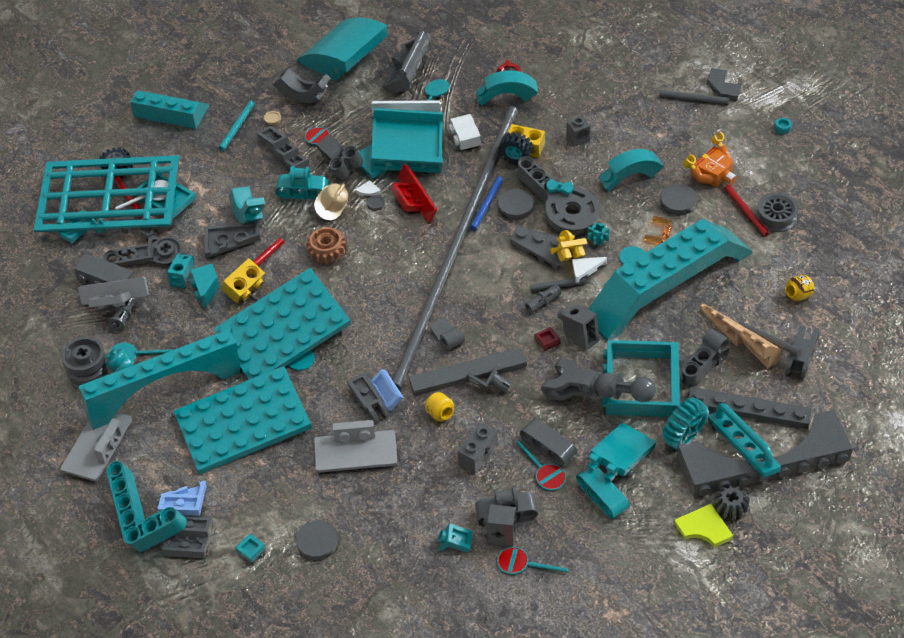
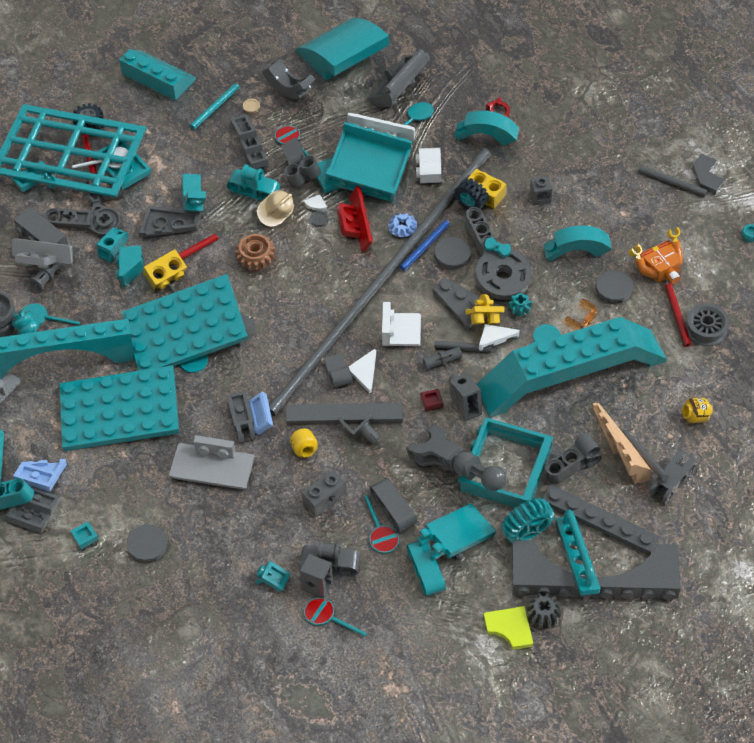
camera: 15 degrees right, 5 degrees up
none -> white tile [349,349,376,394]
none -> white bracket [382,302,421,346]
none -> light blue gear [388,212,417,237]

